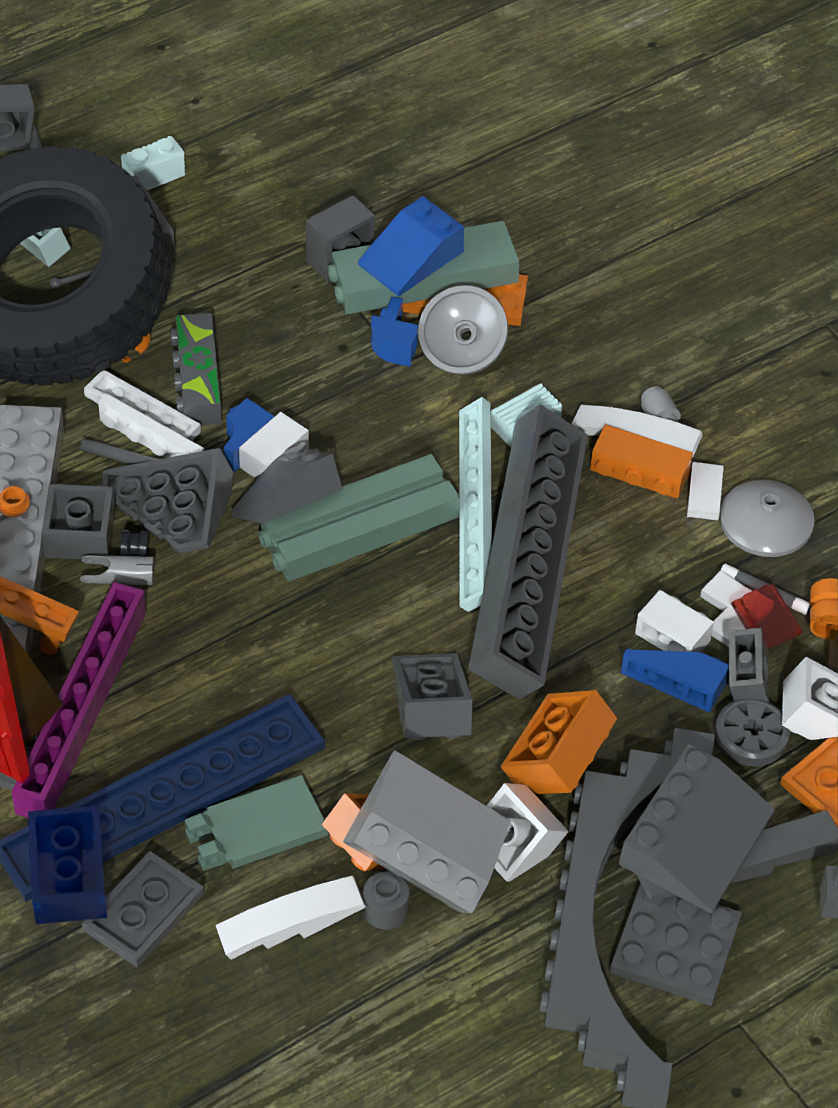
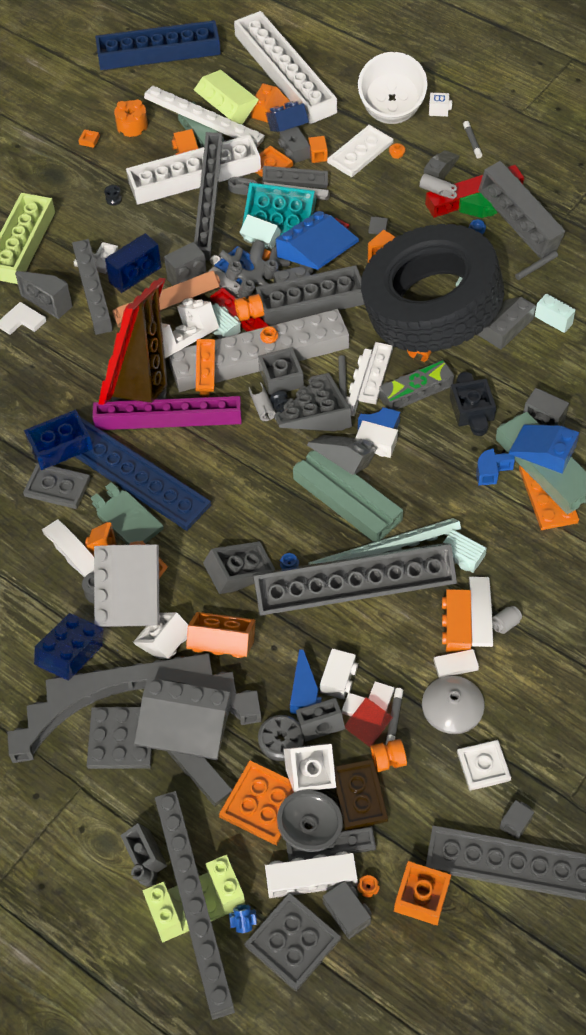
camera: 75 degrees right, 5 degrees up
light grey dish [418,285,508,375] -> none
none -> clear blue brick [34,613,104,681]
none -> orange slope [85,522,117,557]
none -> blue plate [280,553,299,569]
none -> black brick [450,372,496,436]

